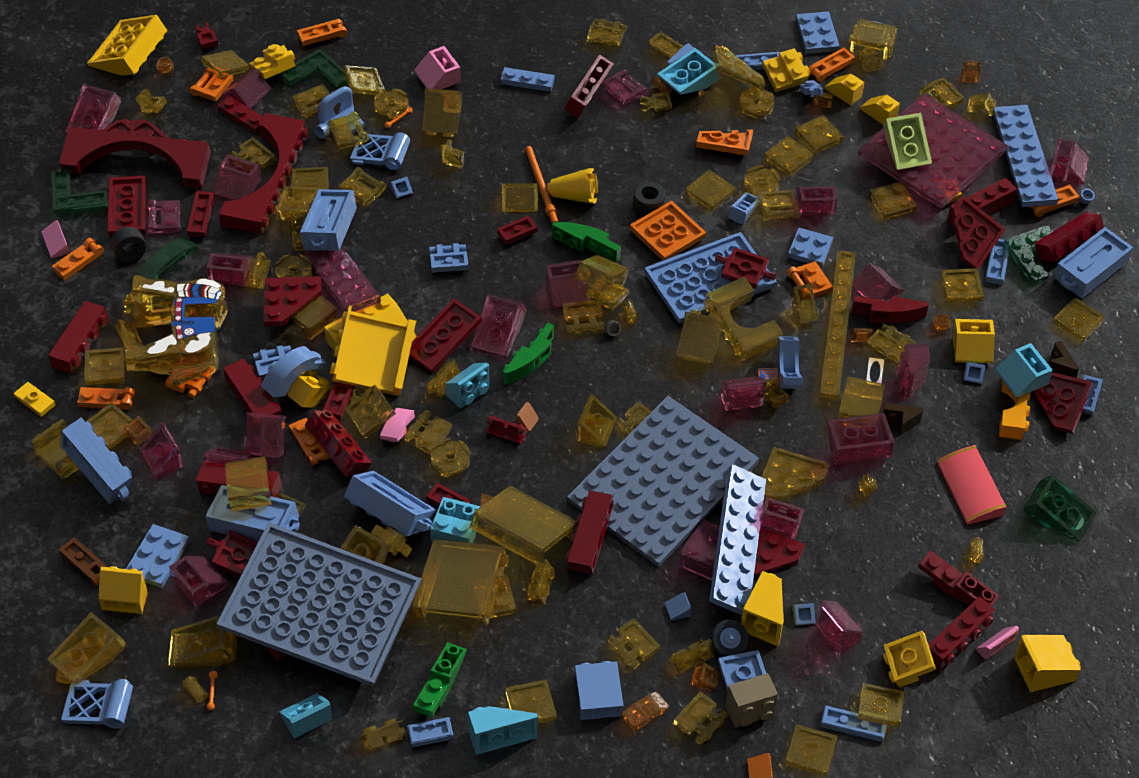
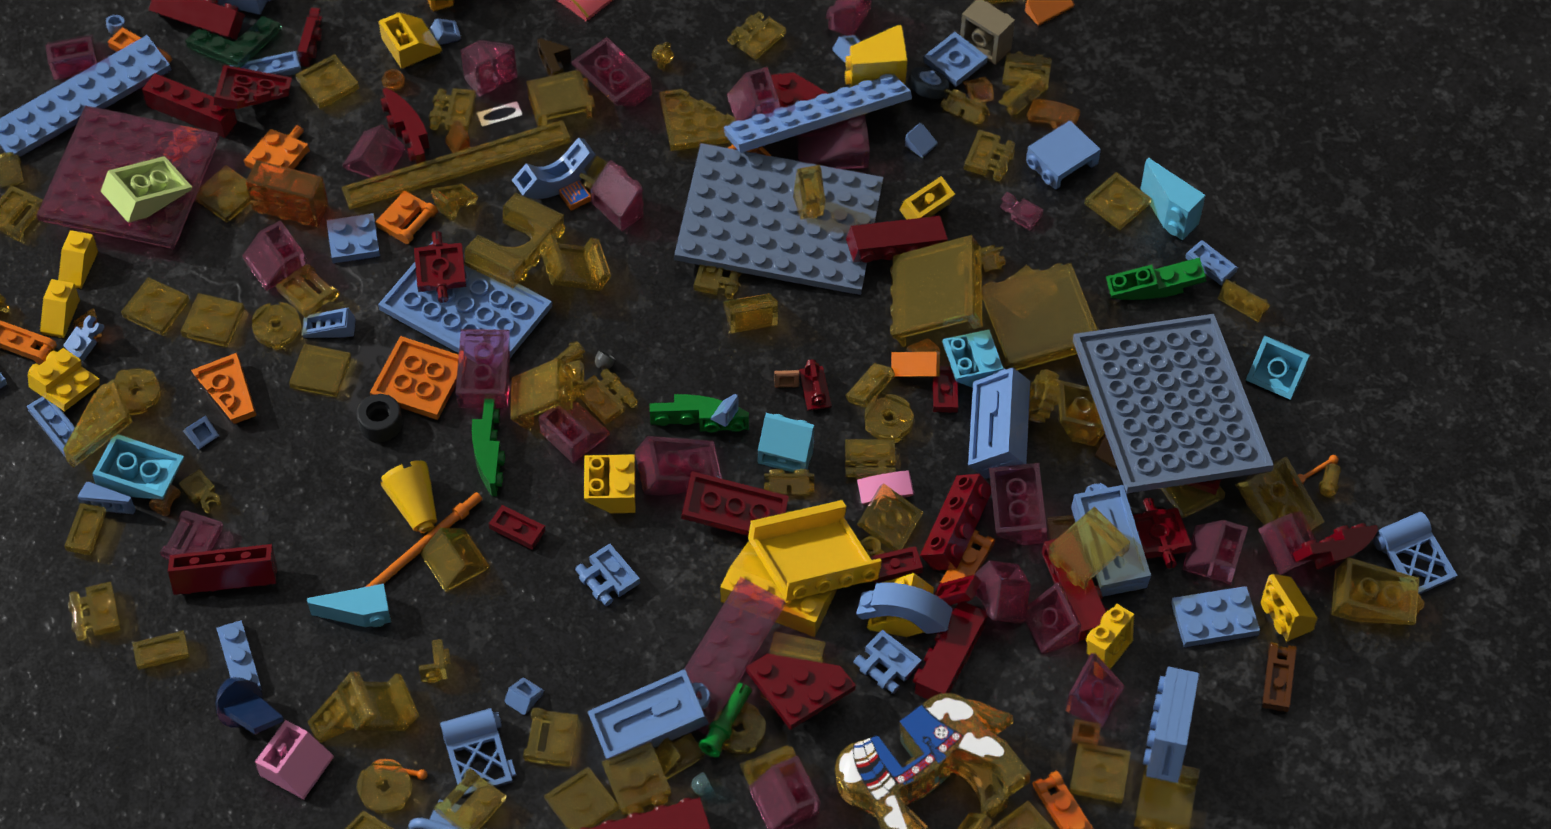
camera: 120 degrees left, 5 degrees up
none -> clear yellow plate [132,630,190,670]
none -> medium blue slope [183,415,219,450]
none -> dark blue piece [216,677,284,734]
none -> orange plate [244,125,310,187]
none -> clear orange brick [246,160,329,227]
none -> dark red plate [298,8,322,67]
none -> medium azure slope [307,584,391,627]
none -> clear pink slope [456,329,510,408]
none -> yellow slope [584,454,636,513]
none -> clear light blue hinge [691,772,714,796]
none -> green pin [699,683,752,757]
none -> medium blue slope [711,394,739,427]
none -> clear yellow plate [727,12,786,60]
none -> clear yellow slope [793,165,825,219]
none -> clear yellow plate [846,363,895,407]
none -> orange tile [891,352,940,377]
none -> yellow brick [900,176,955,219]
none -> dark red plate [934,574,982,606]
none -> clear pink slope [989,463,1048,545]
none -> clear yellow hinge [999,73,1046,116]
none -> clear pink plate [1000,192,1043,230]
none -> yellow plate [1086,604,1134,677]
none -> clear pink slope [1258,511,1317,575]
none -> dark red slope [1293,523,1378,569]

